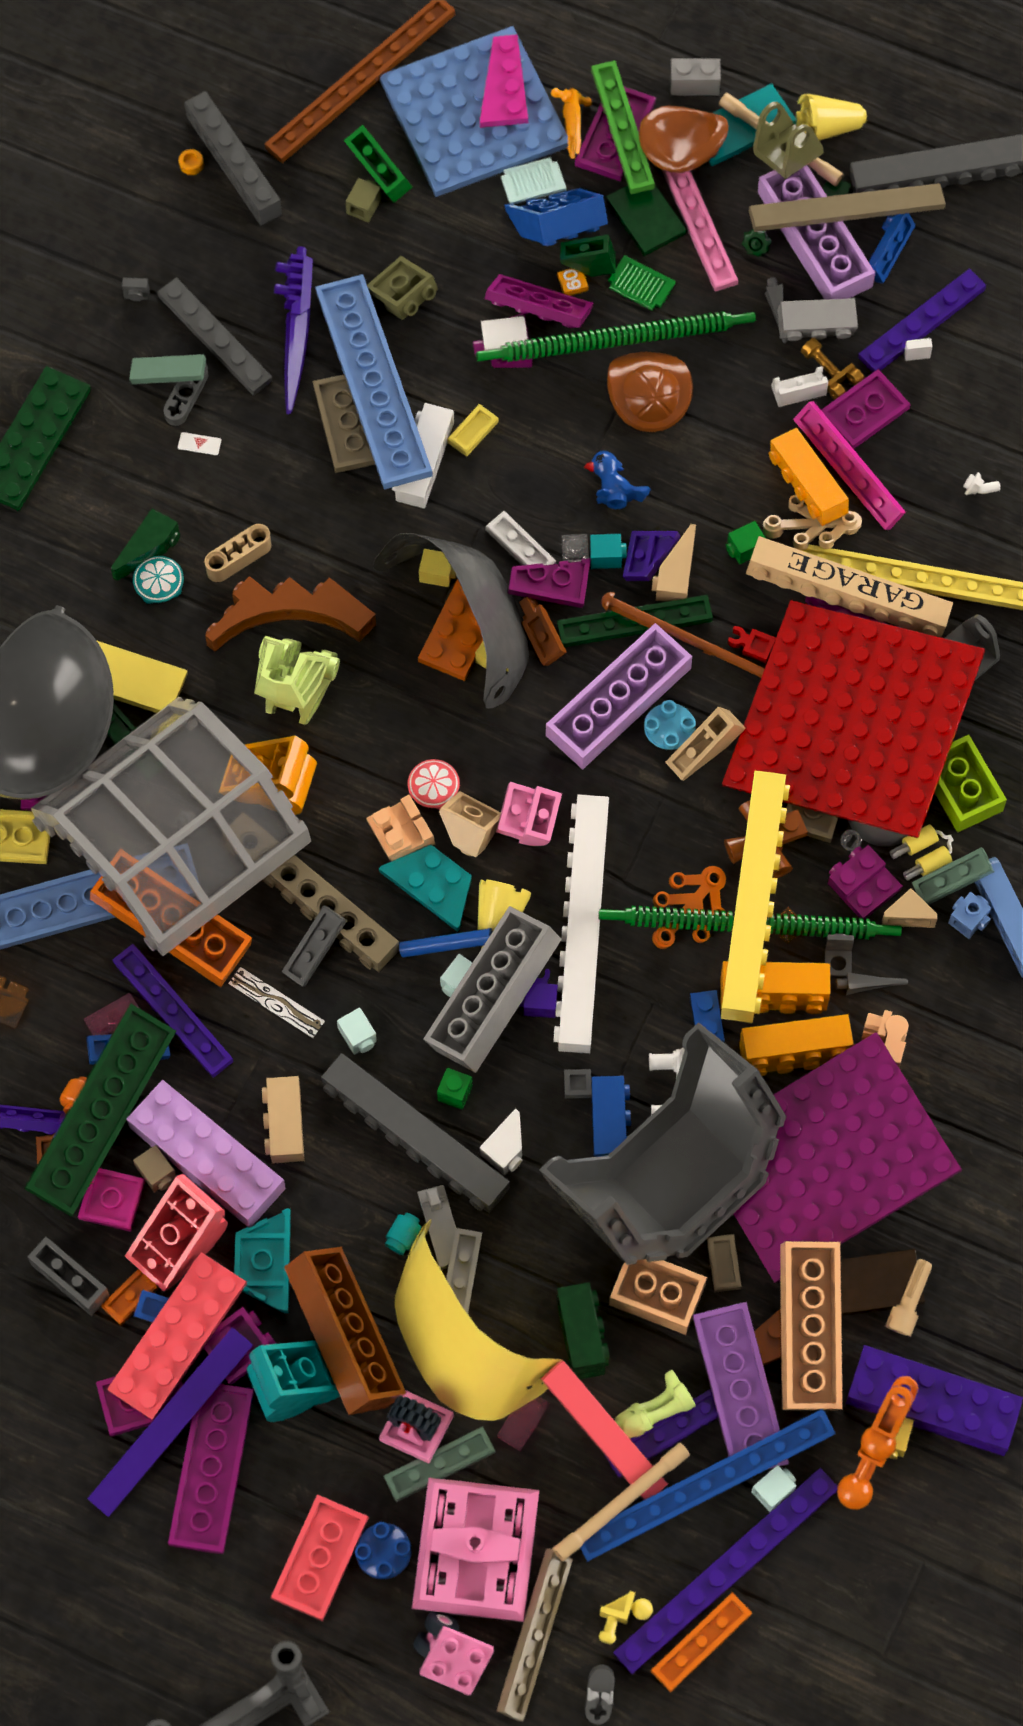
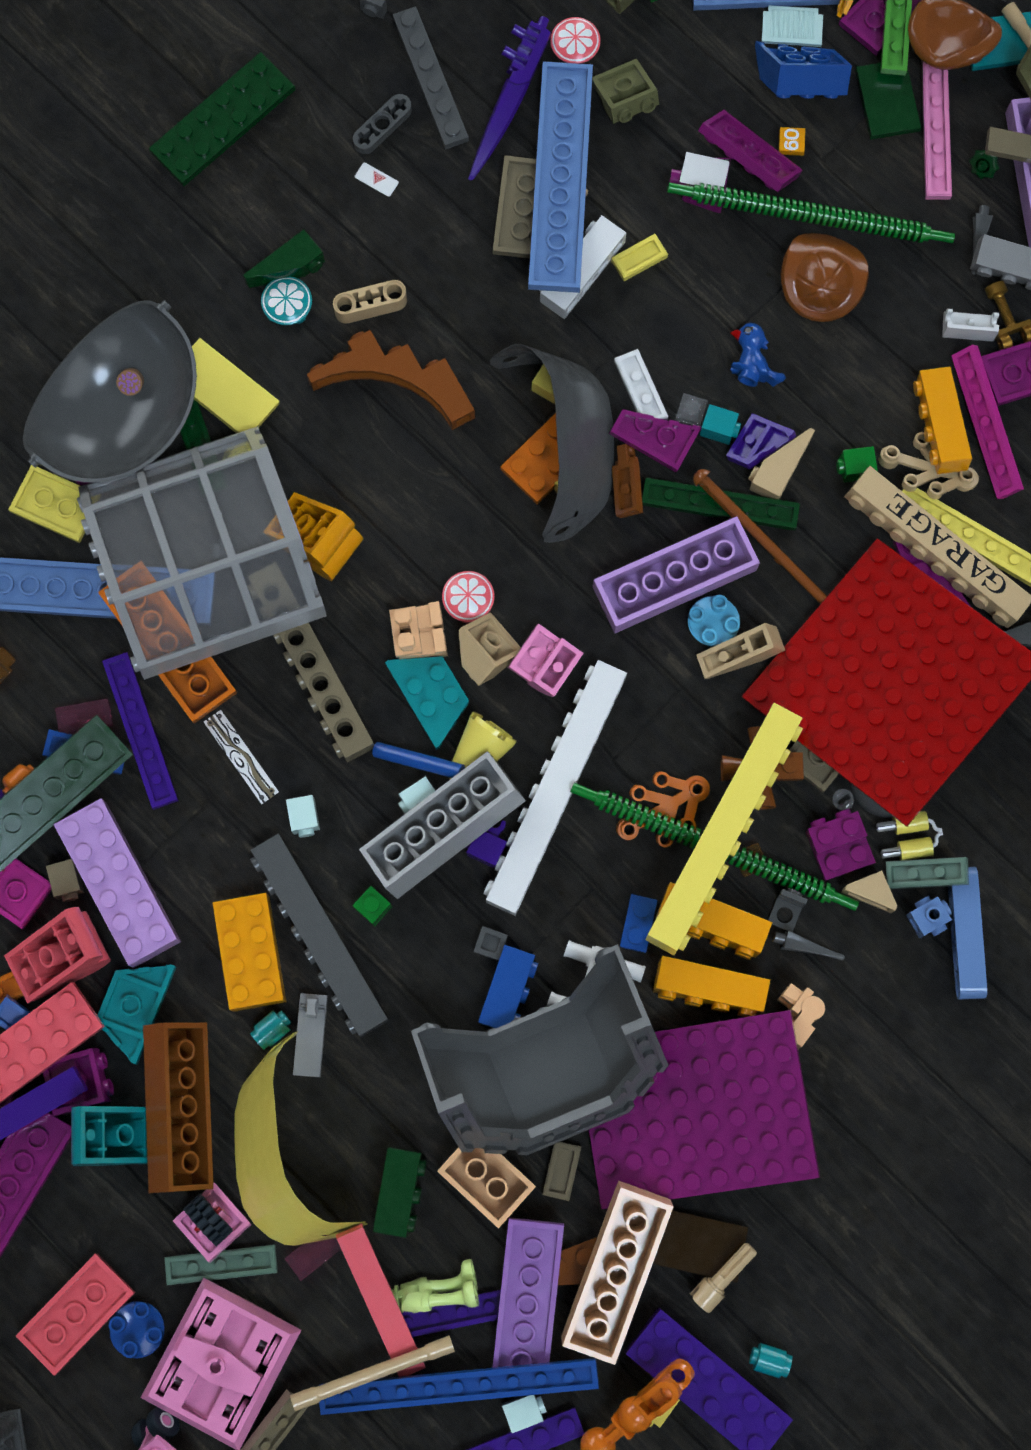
camera: 20 degrees right, 10 degrees up
sand green tile [129,354,206,384] -> none
yellowish green piece [254,636,340,725] -> none
tan brick [262,1076,304,1163] -> none
dark grey tile [282,906,347,987] -> none
light grey hinge [446,1228,482,1314] -> none
white slope [480,1109,522,1175] -> none
dark green slope [560,234,616,277] -> none
green window [608,255,676,311] -> none
red plate [728,626,776,663] -> none
lime brick [935,735,1007,833] -> none
none -> medium nougat tile [116,368,144,396]
none -> light orange brick [213,893,286,1012]
none -> dish [550,17,600,64]
none -> teal brick [749,1343,793,1378]

